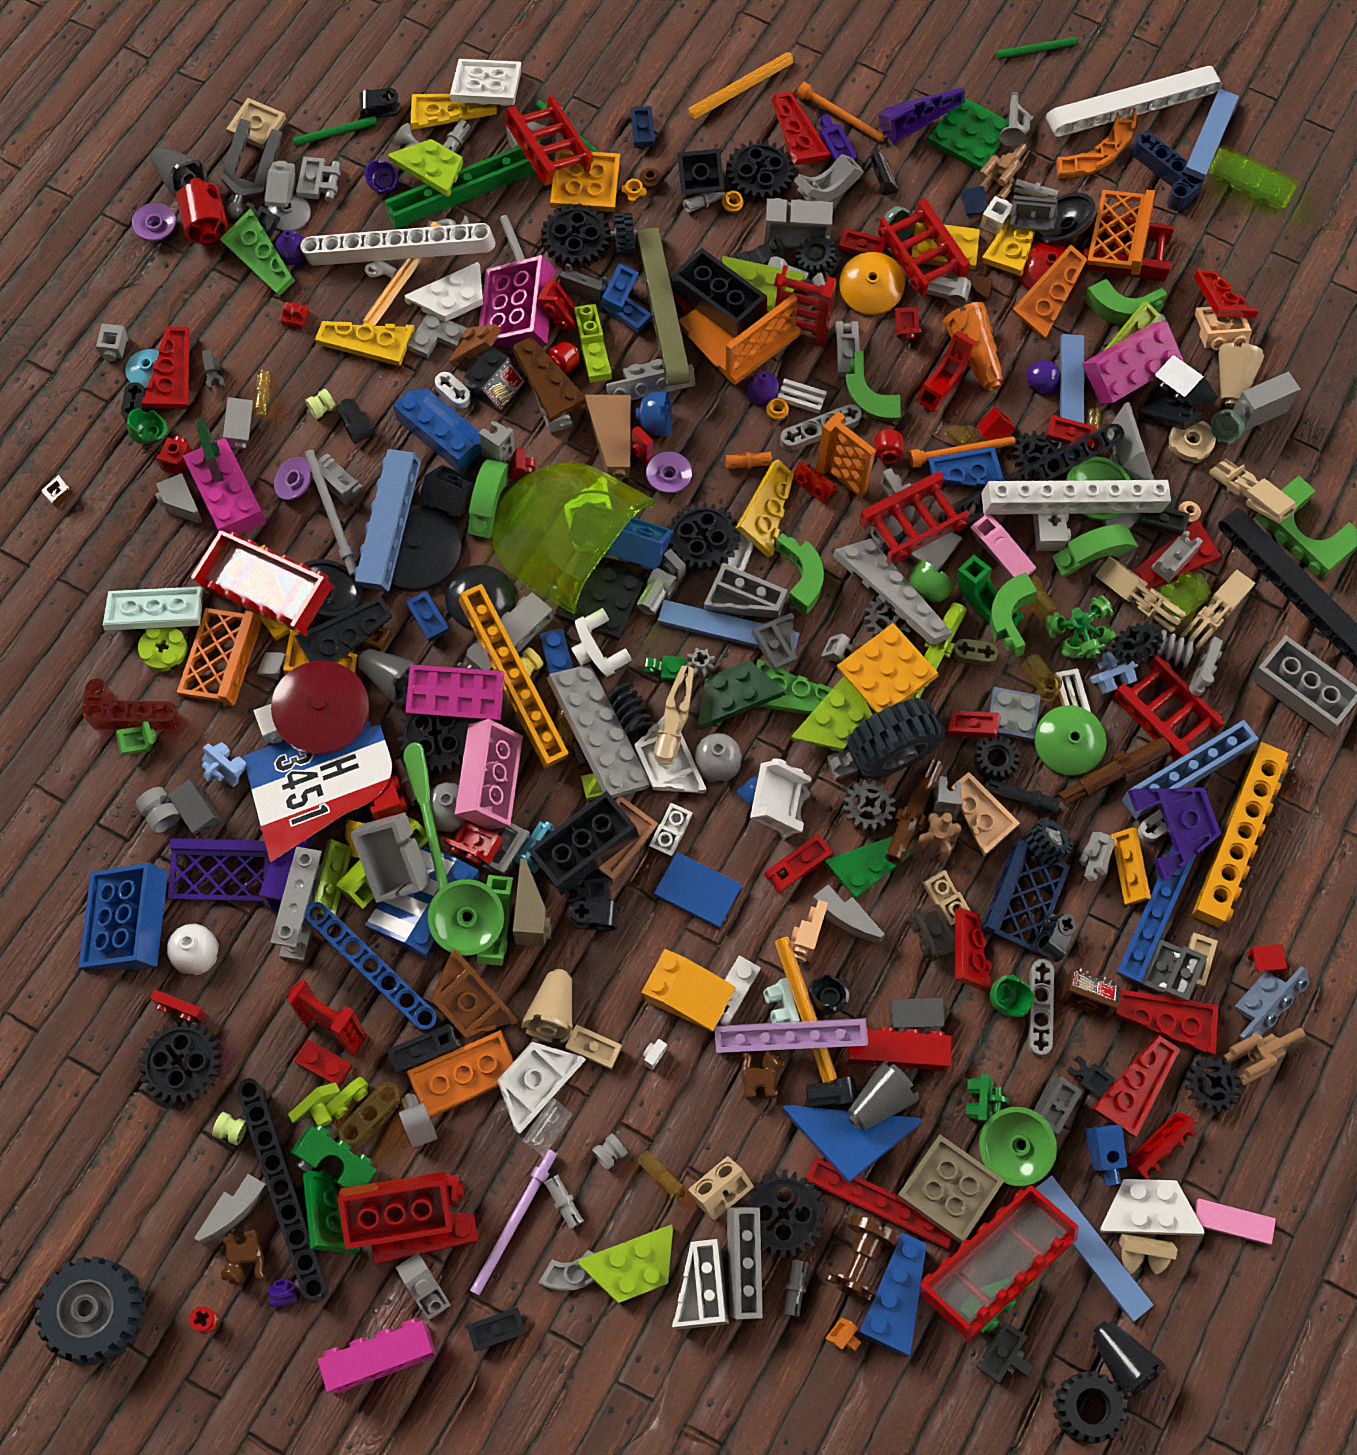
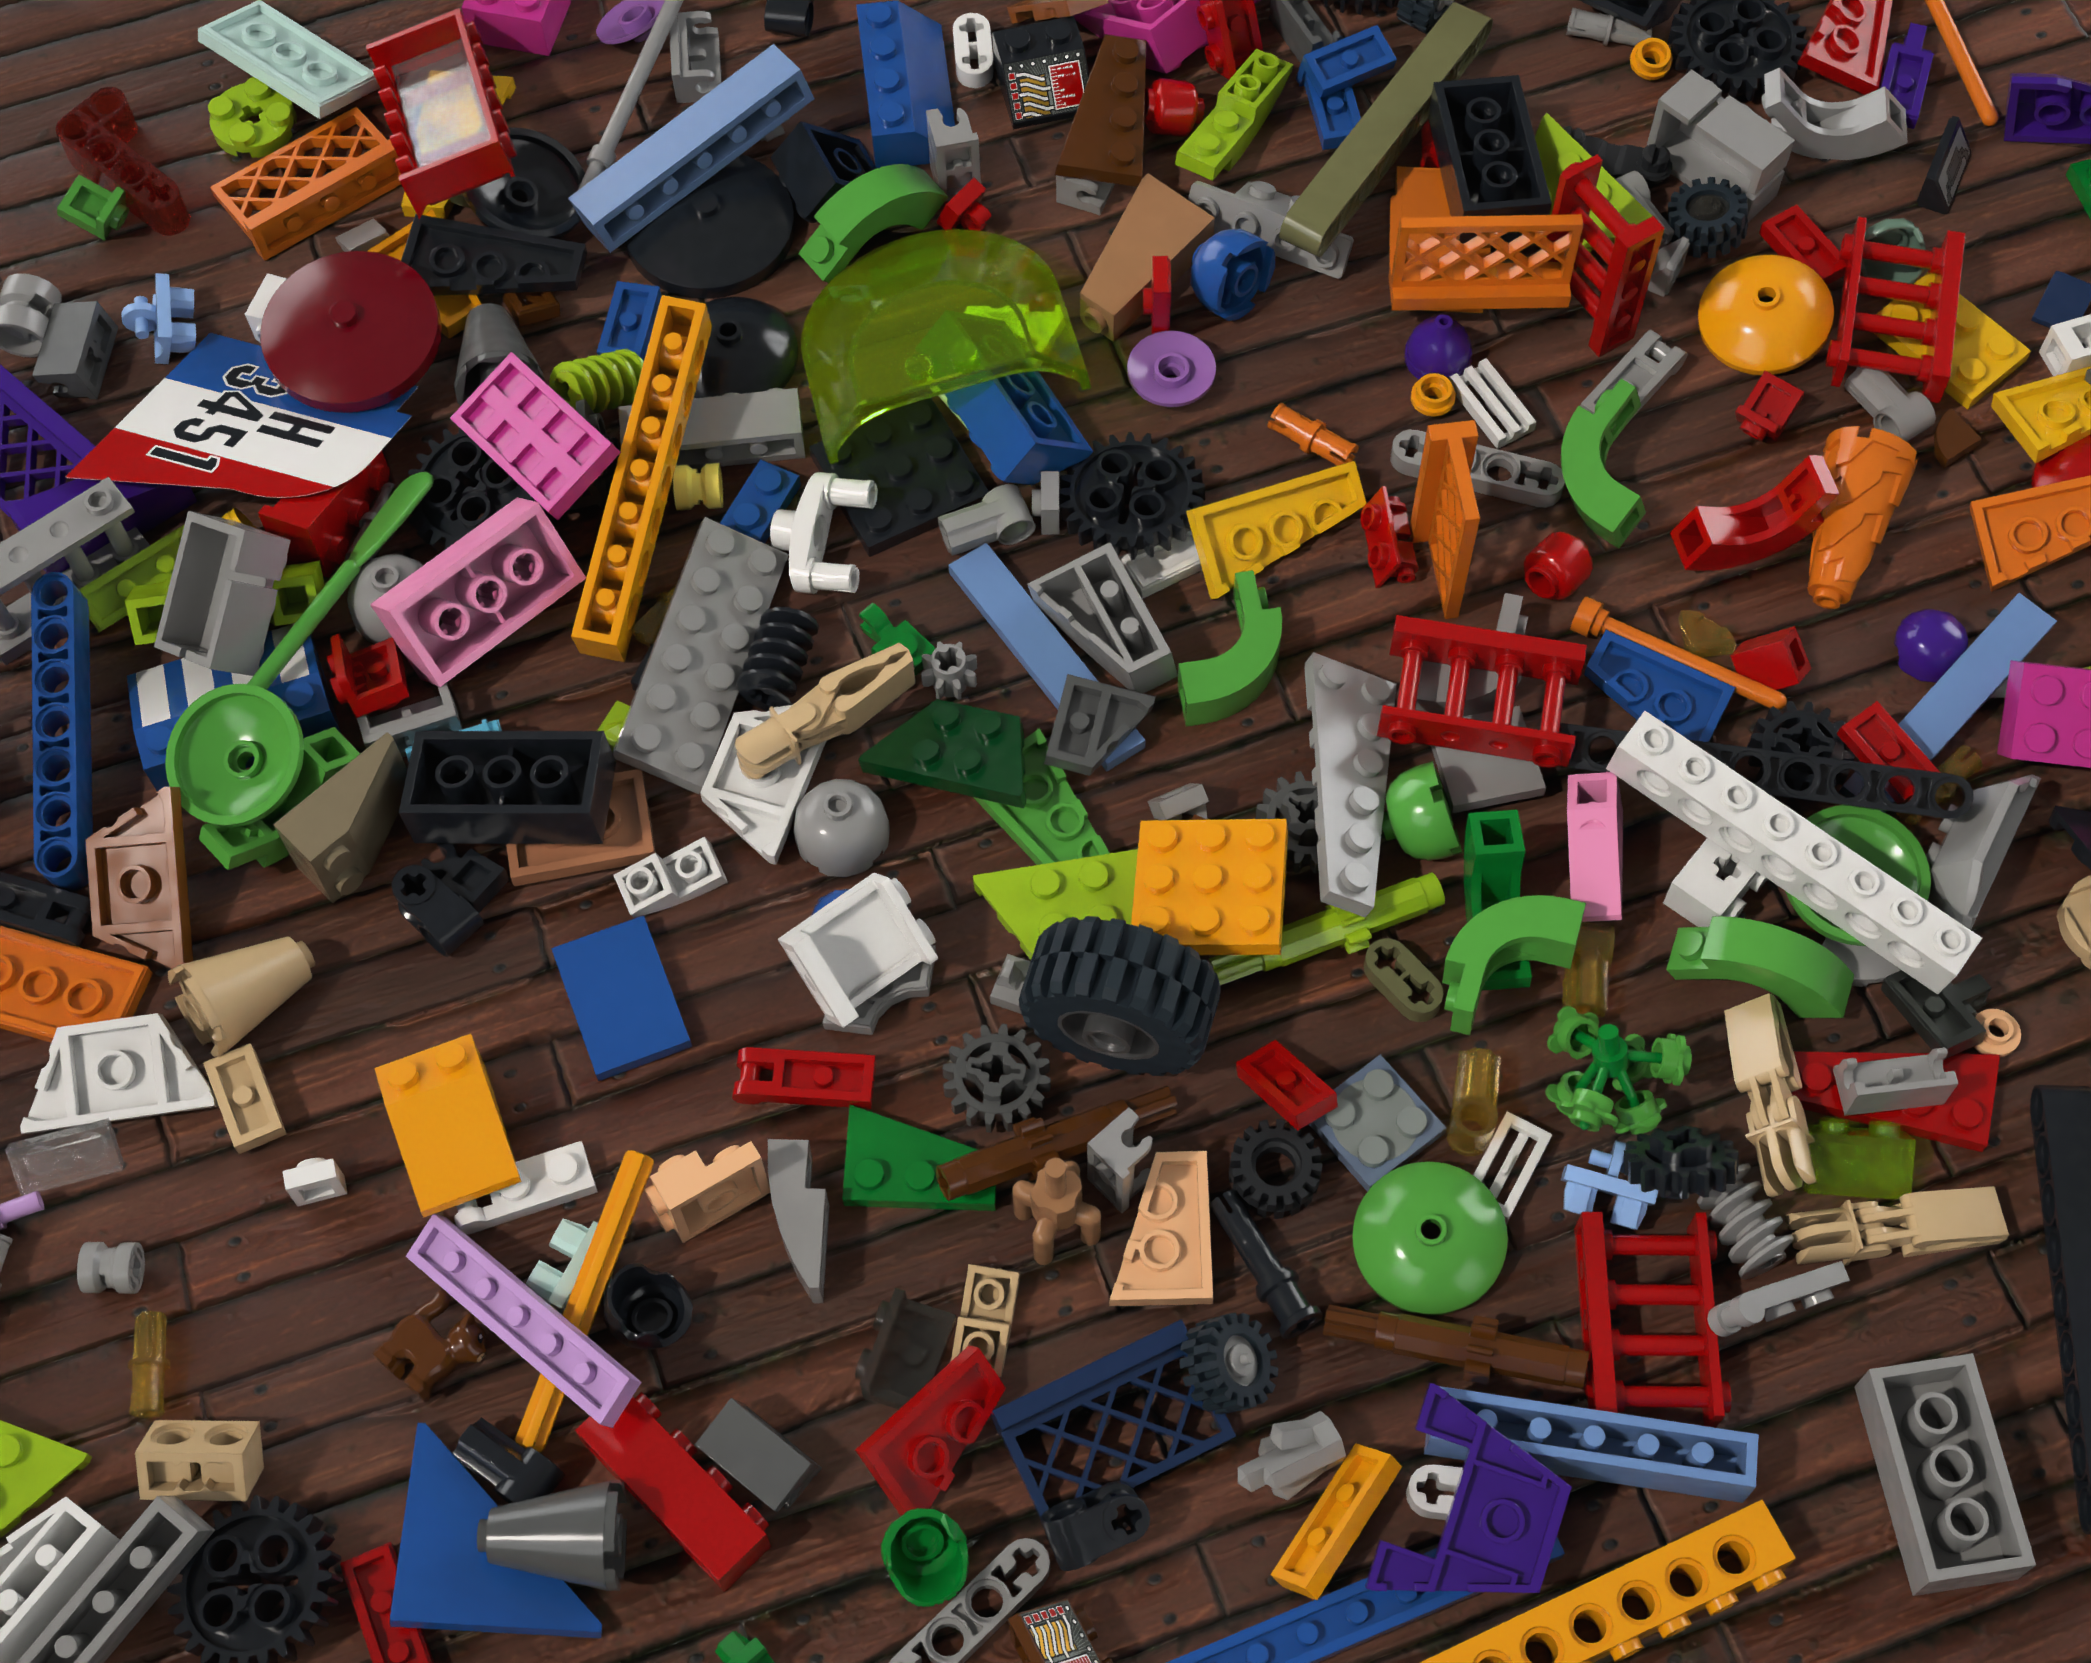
camera: 45 degrees right, 5 degrees down
none -> lime piece [549,349,644,413]

